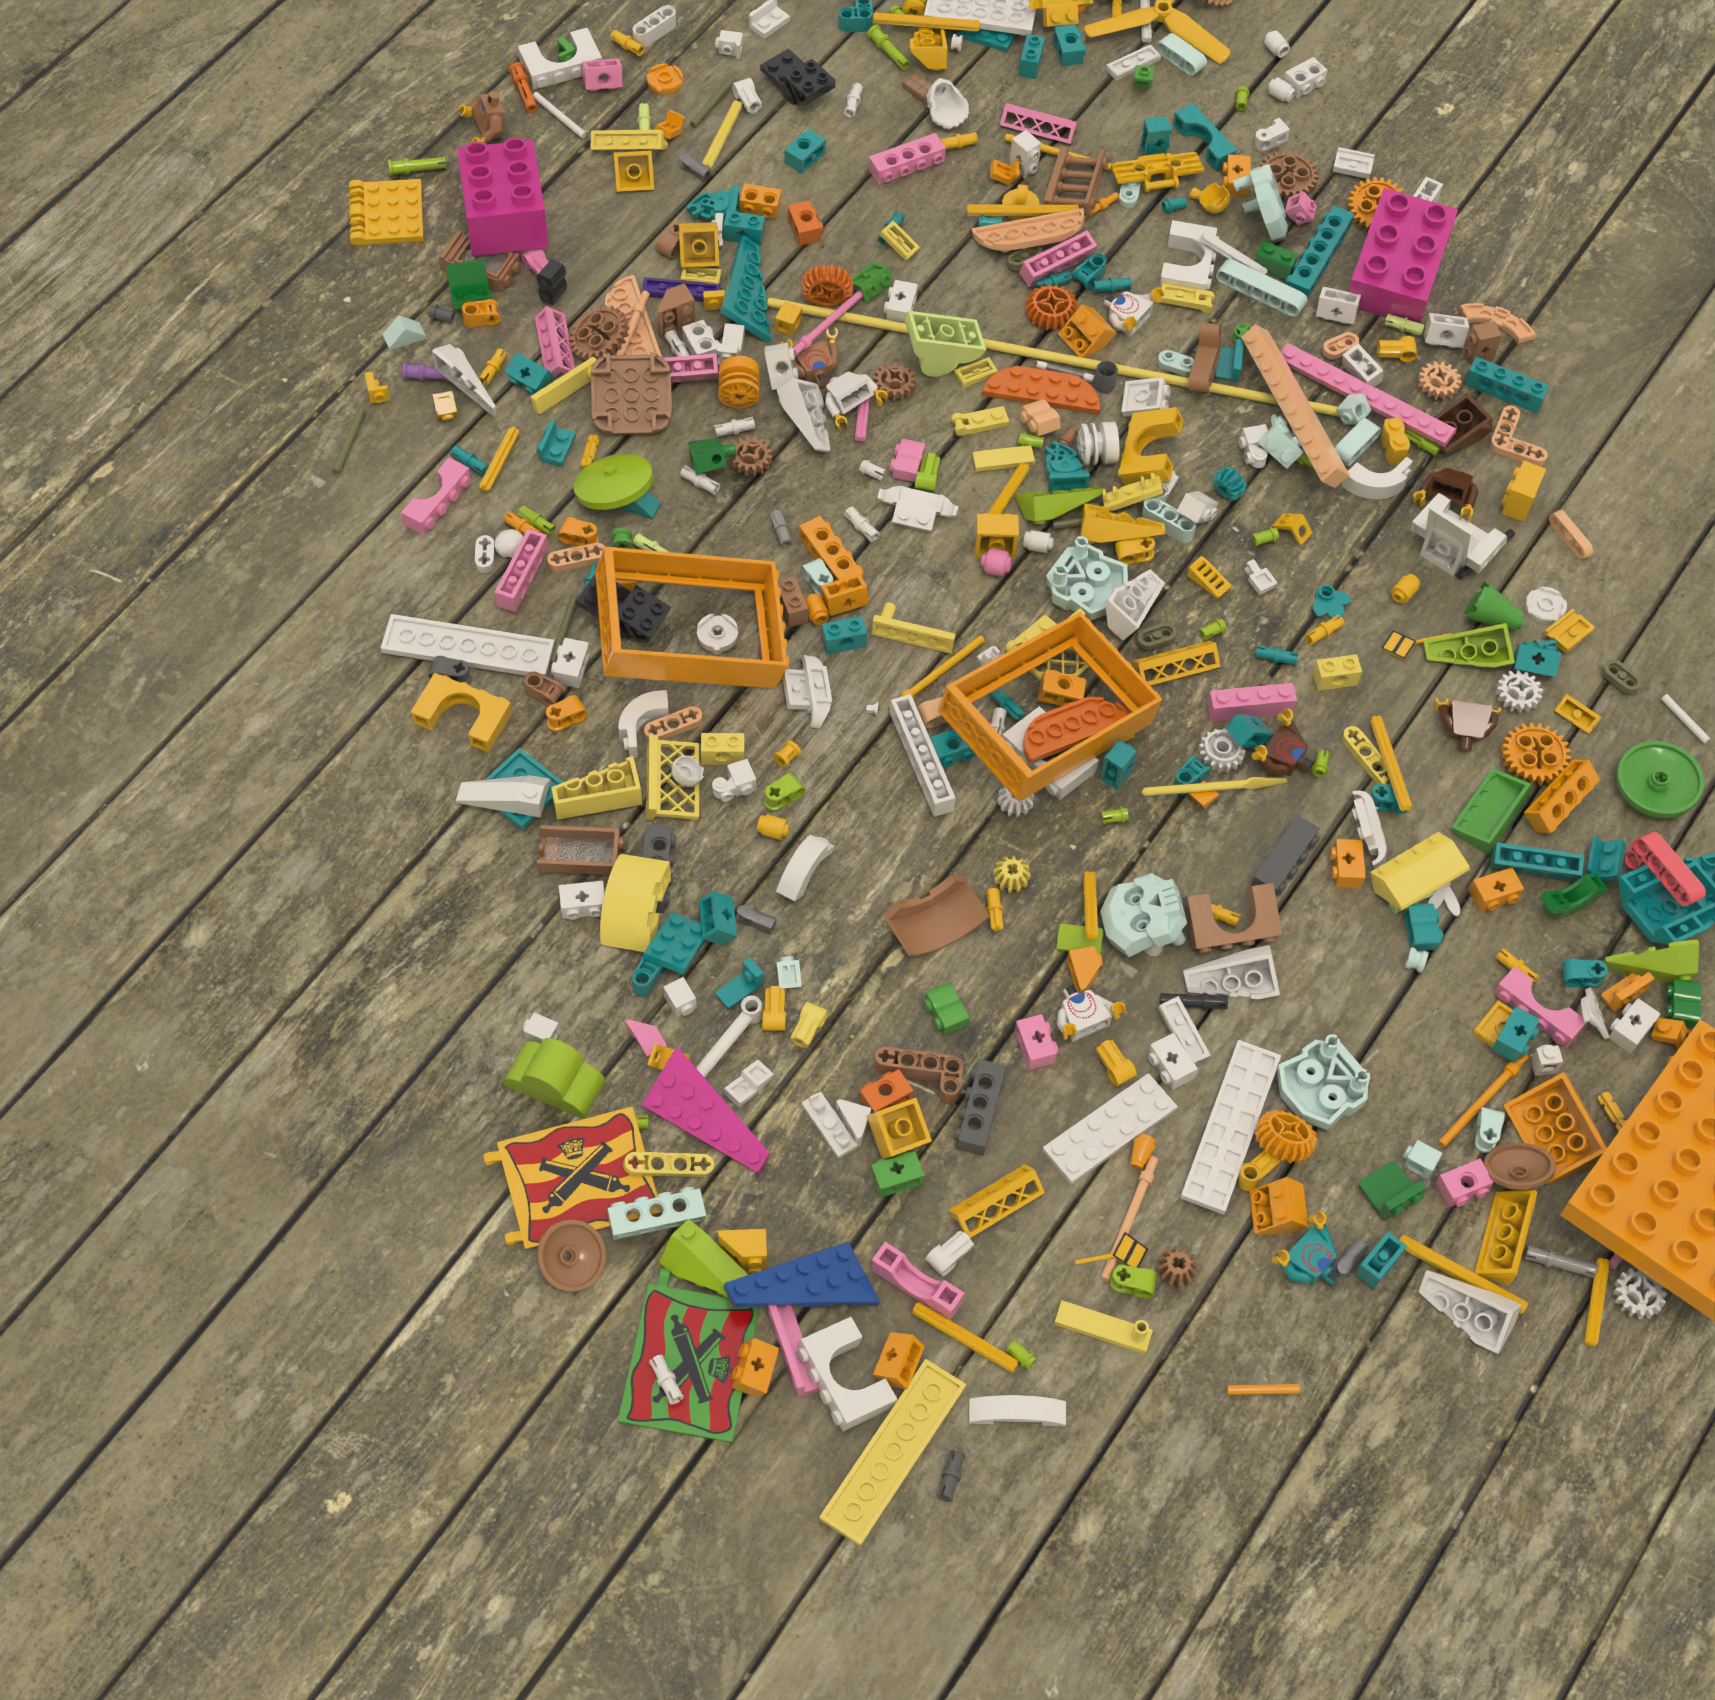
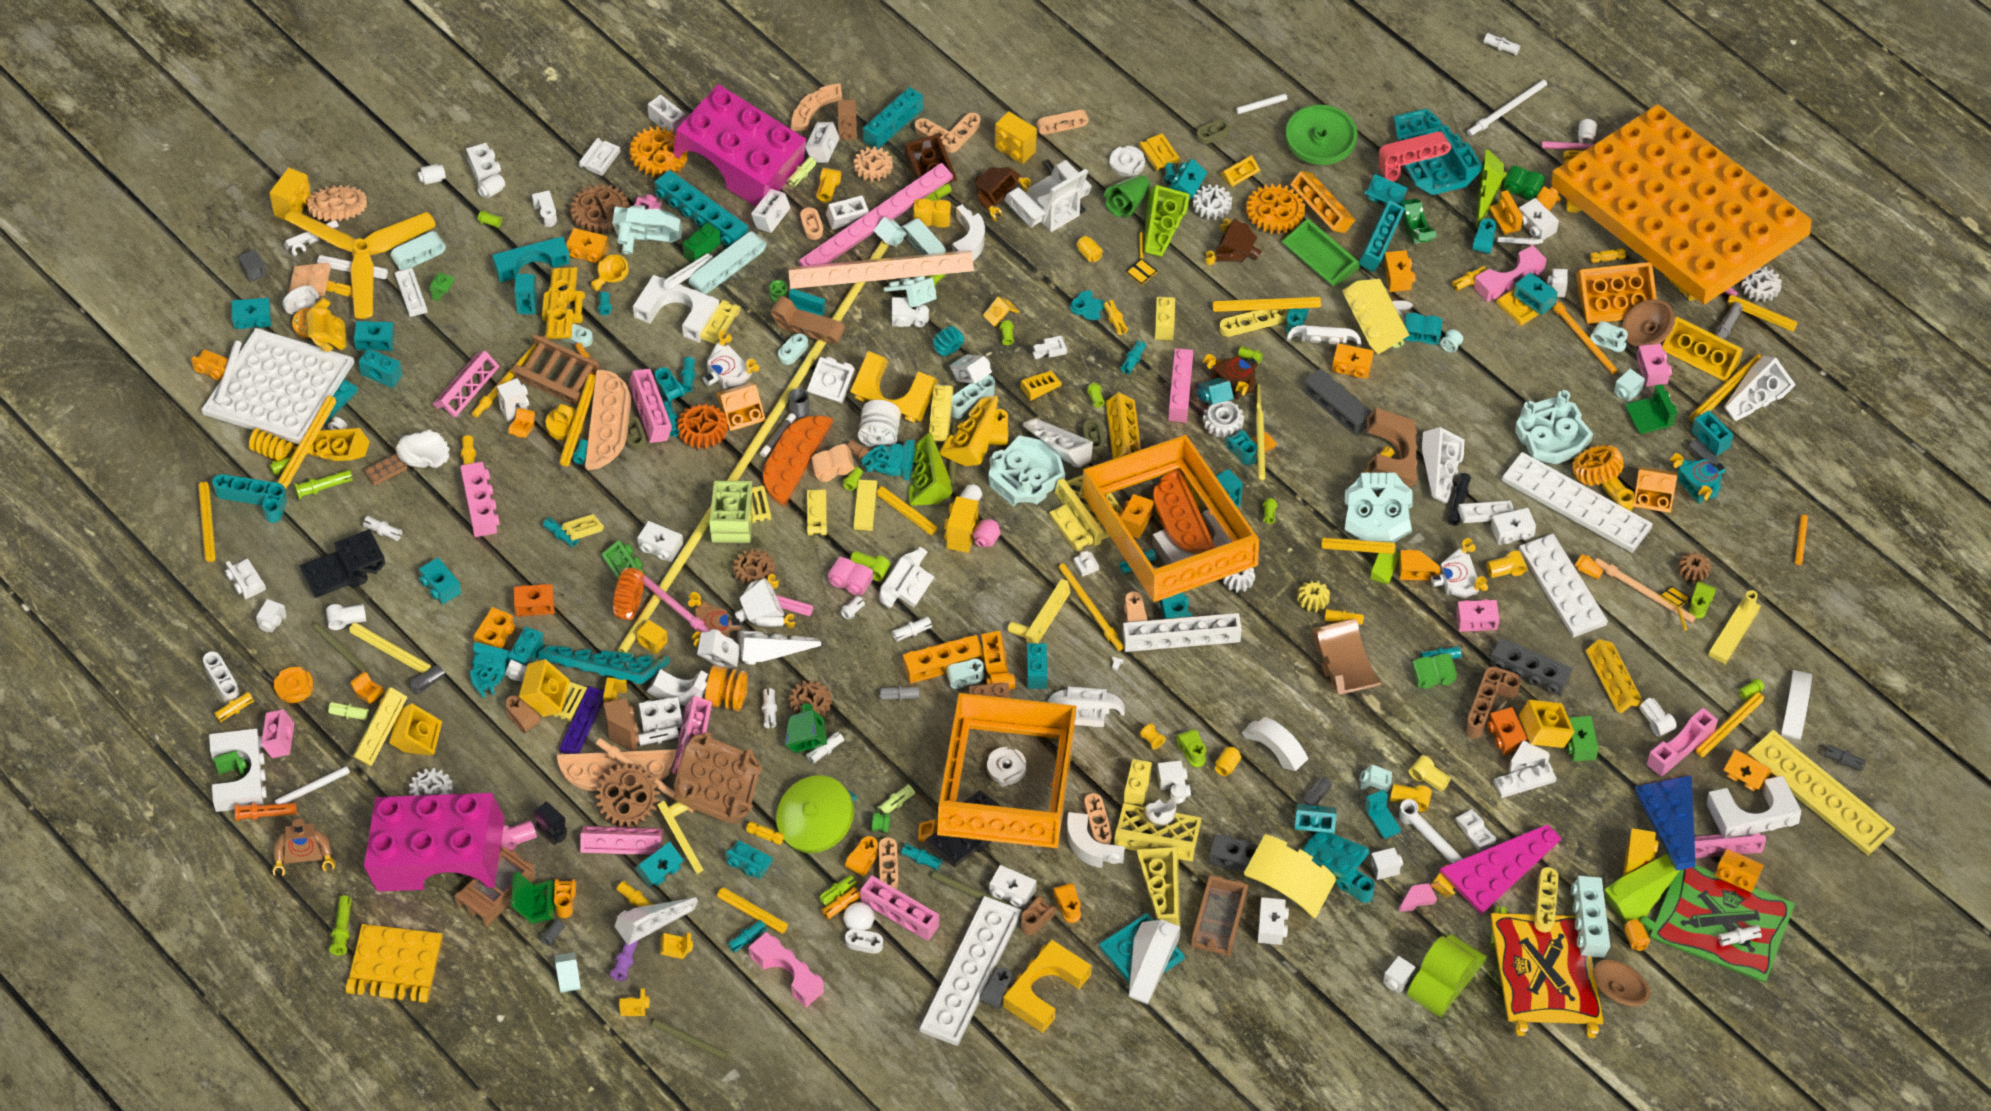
camera: 75 degrees left, 5 degrees down
none -> white gear [409,768,453,796]
none -> teal pin [1420,646,1461,659]
none -> light orange brick [1624,919,1650,951]

